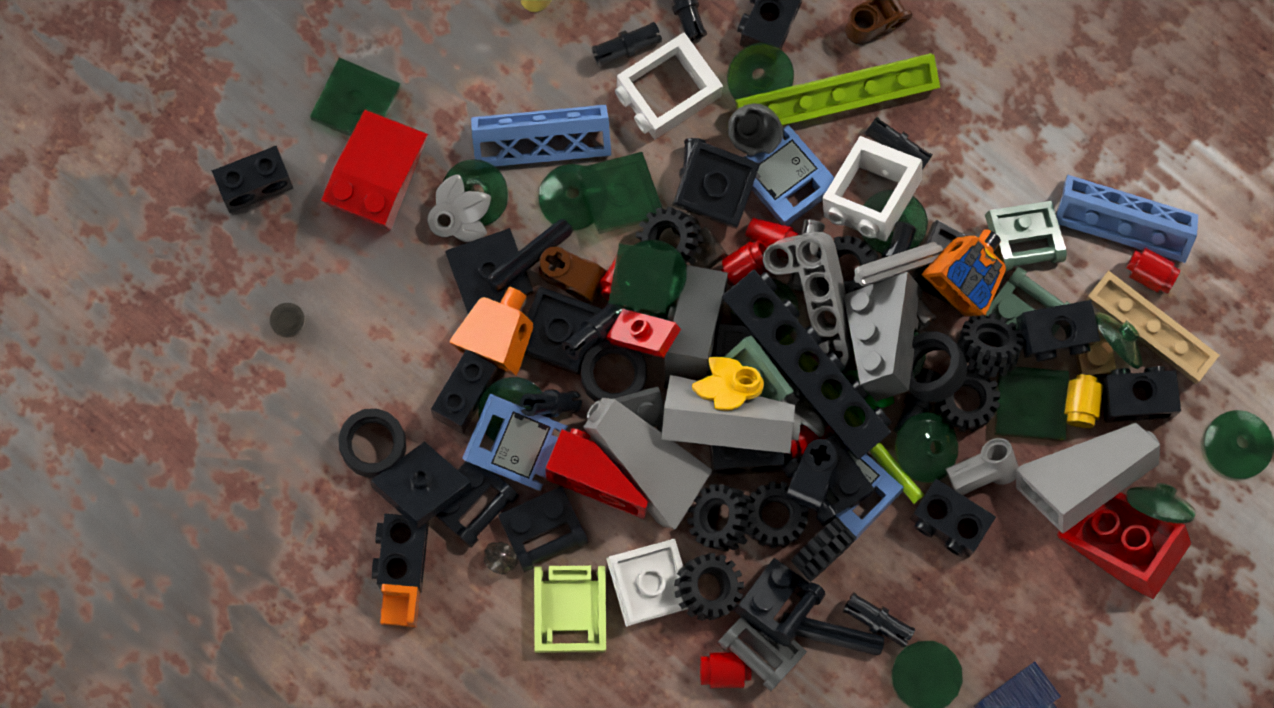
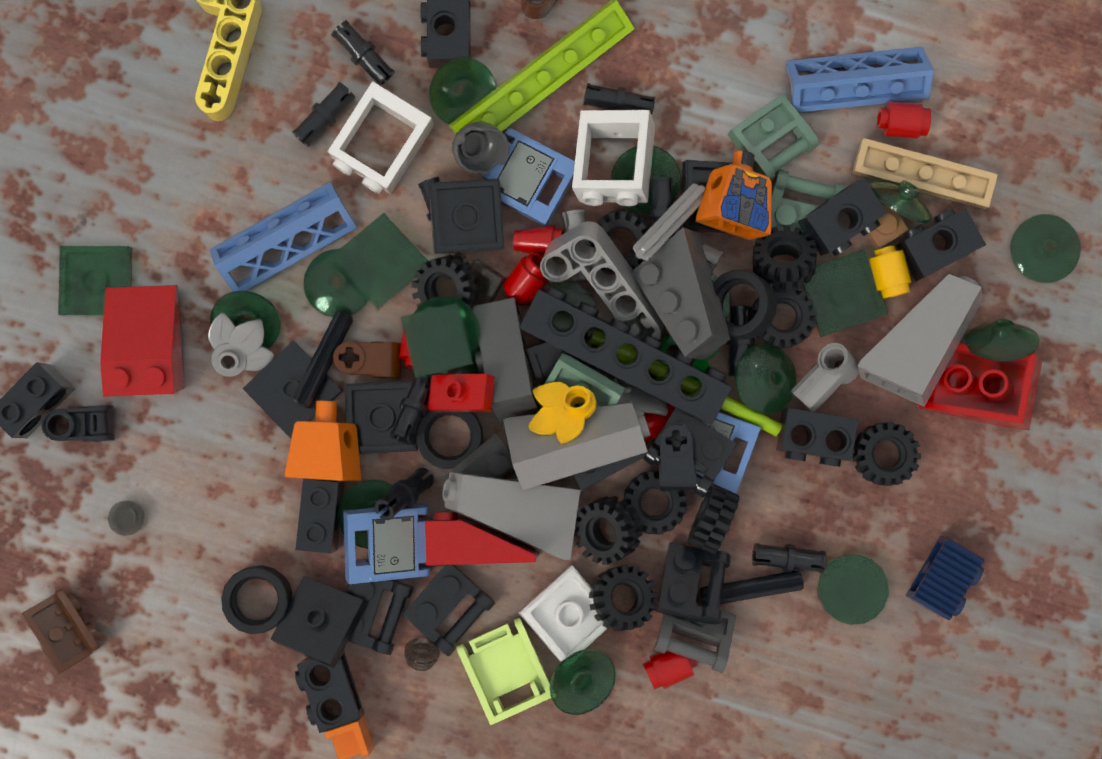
camera: 20 degrees left, 10 degrees up
none -> reddish brown bracket [21,588,101,675]
none -> black piece [41,405,115,442]
none -> clear green dish [549,649,616,715]
none -> black tyre [852,422,921,486]

